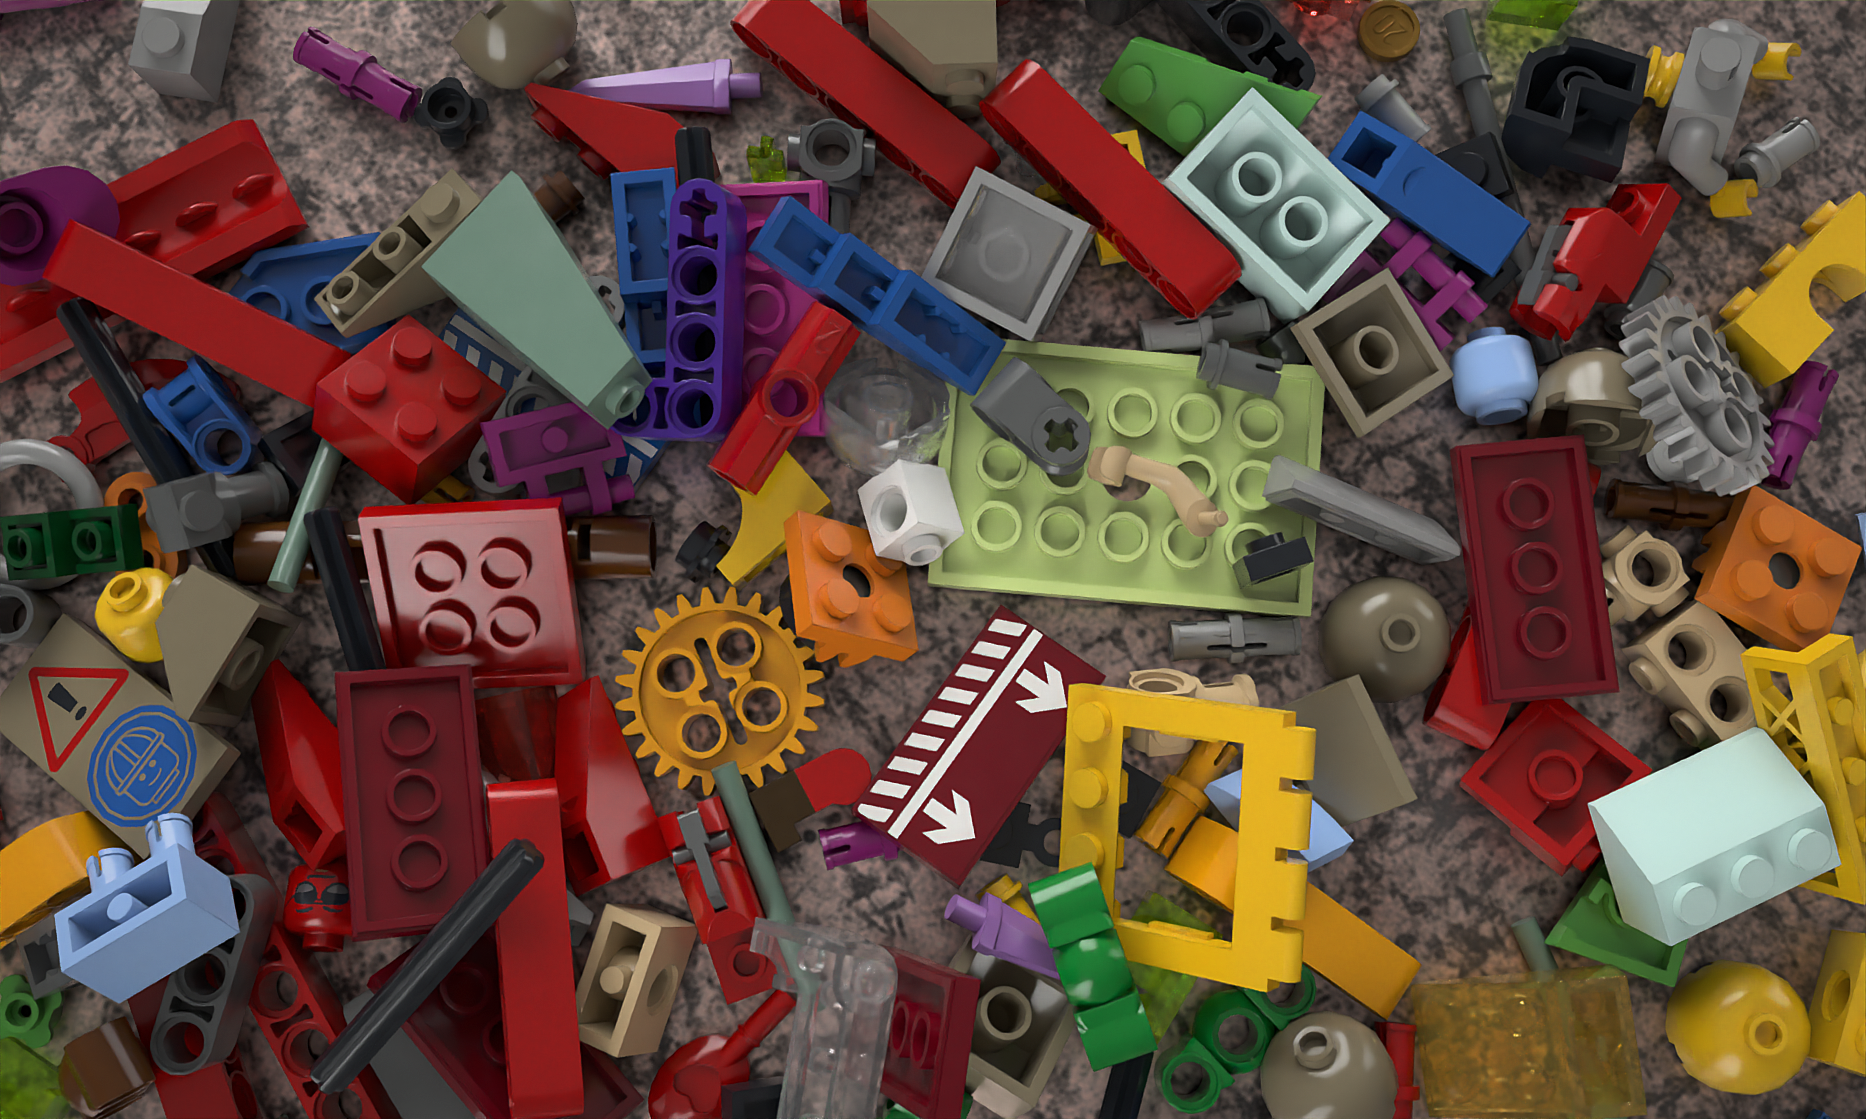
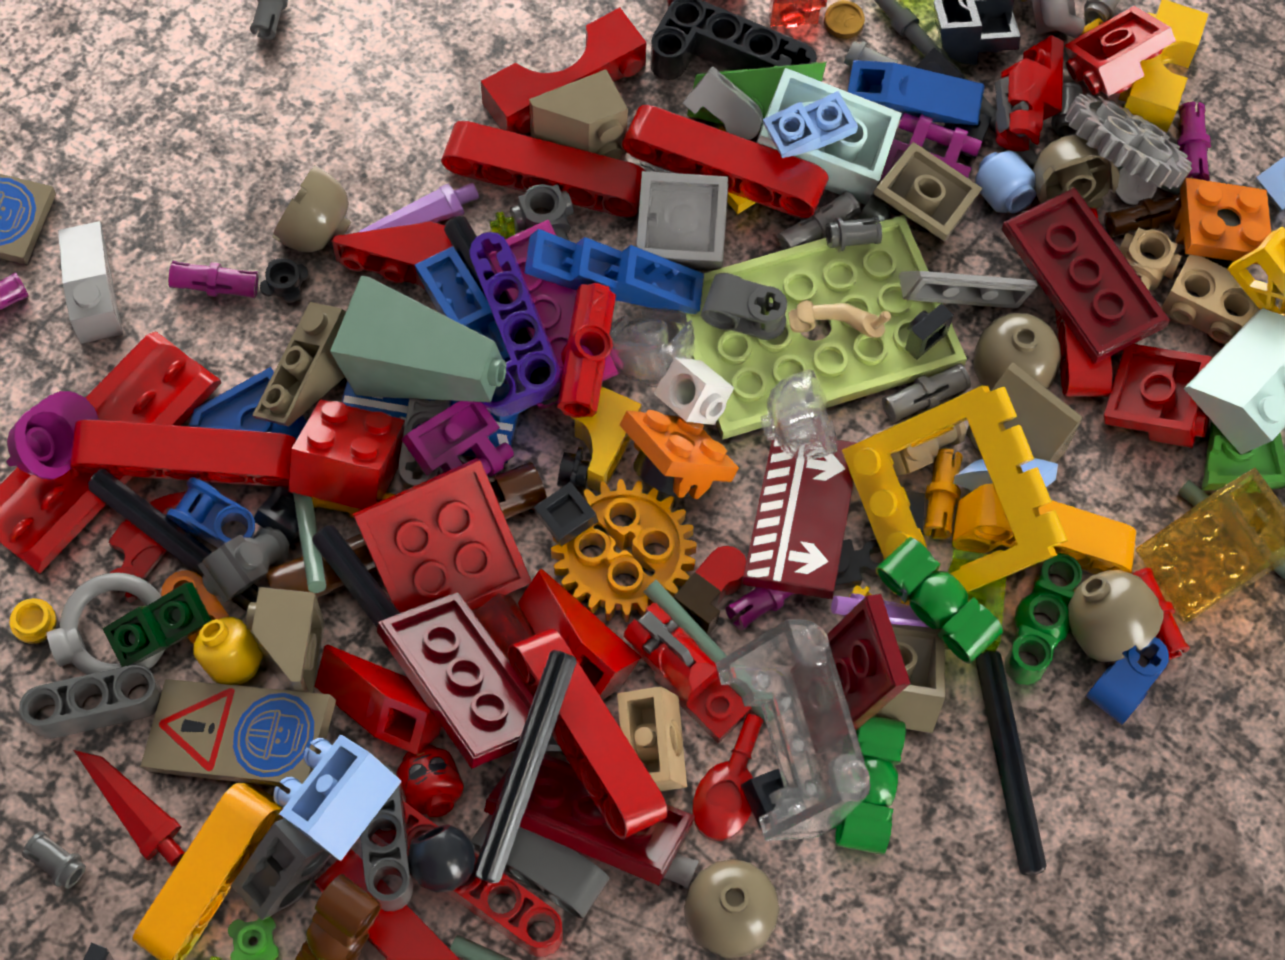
camera: 25 degrees left, 15 degrees down
none -> black piece [408,824,475,893]
none -> black plate [534,482,598,547]
none -> light grey leg [682,66,763,140]
none -> clear cylinder [761,369,838,460]
none -> light blue slope [763,91,858,158]
none -> plate [1064,5,1176,96]

